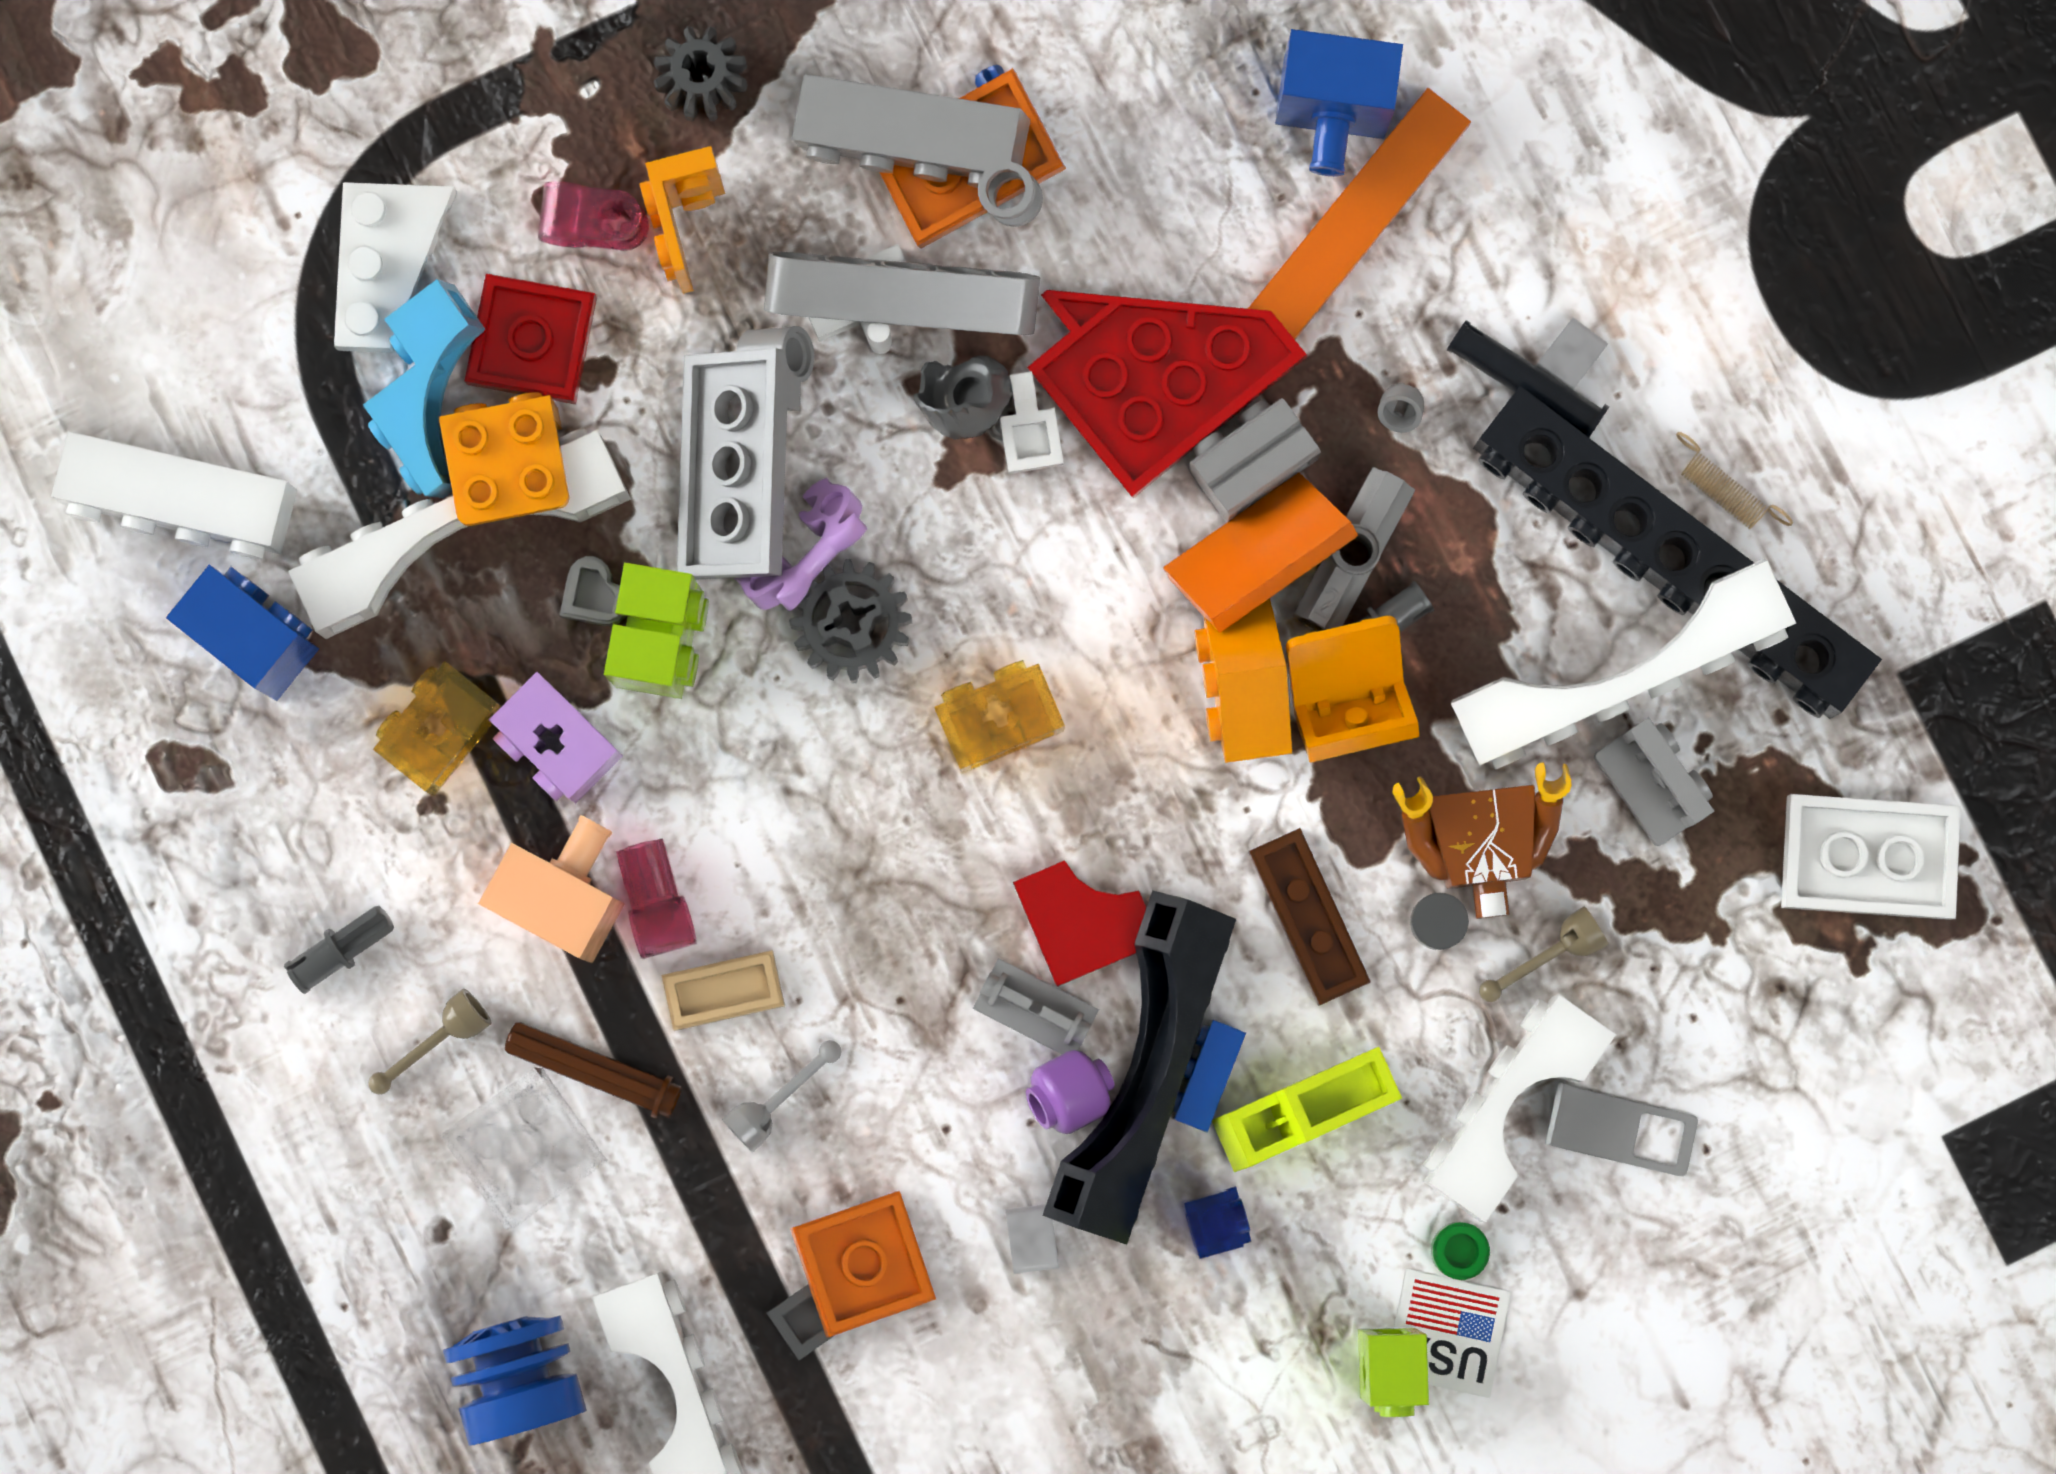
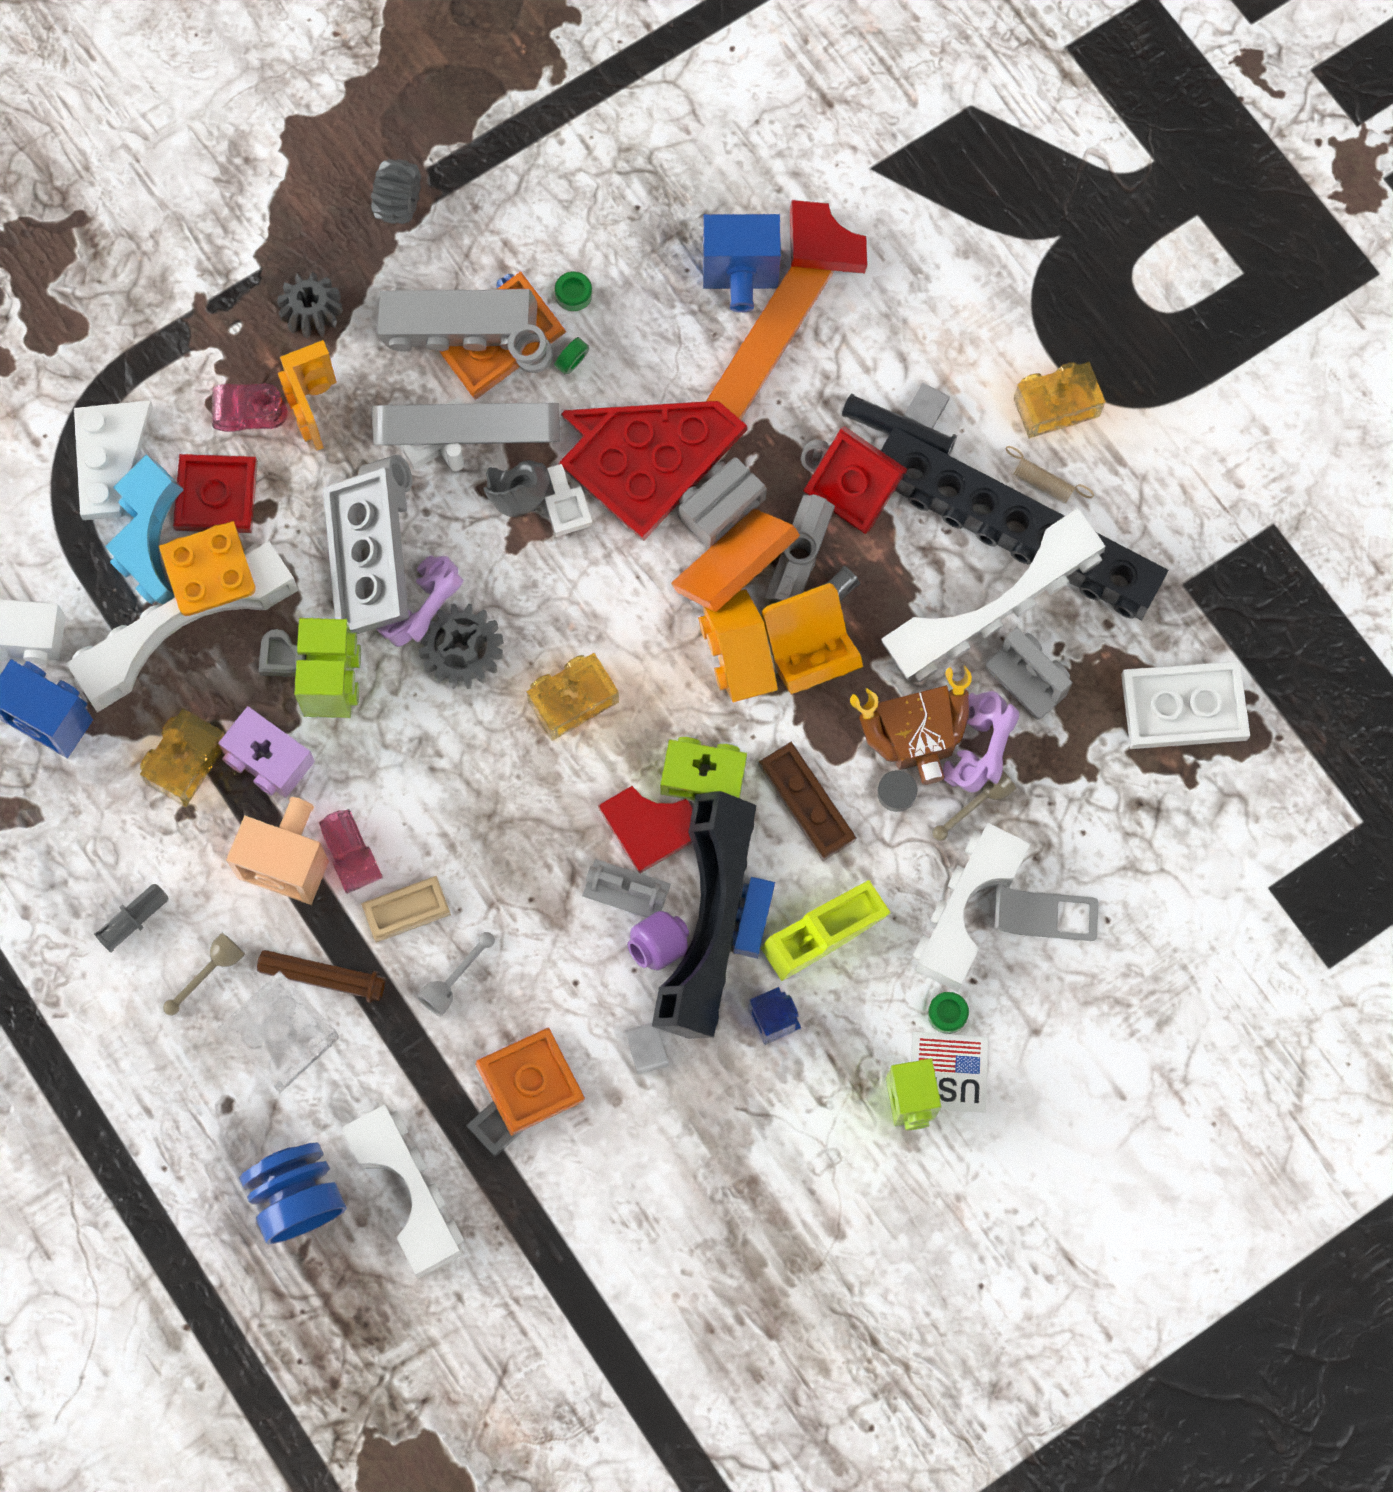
camera: 10 degrees left, 10 degrees down
none -> green tile [554,337,589,375]
none -> green tile [555,271,592,311]
none -> lime brick [660,737,747,801]
none -> red tile [789,200,868,274]
none -> red tile [803,426,908,534]
none -> lavender helmet [943,691,1019,793]
none -> clear yellow brick [1013,362,1105,438]

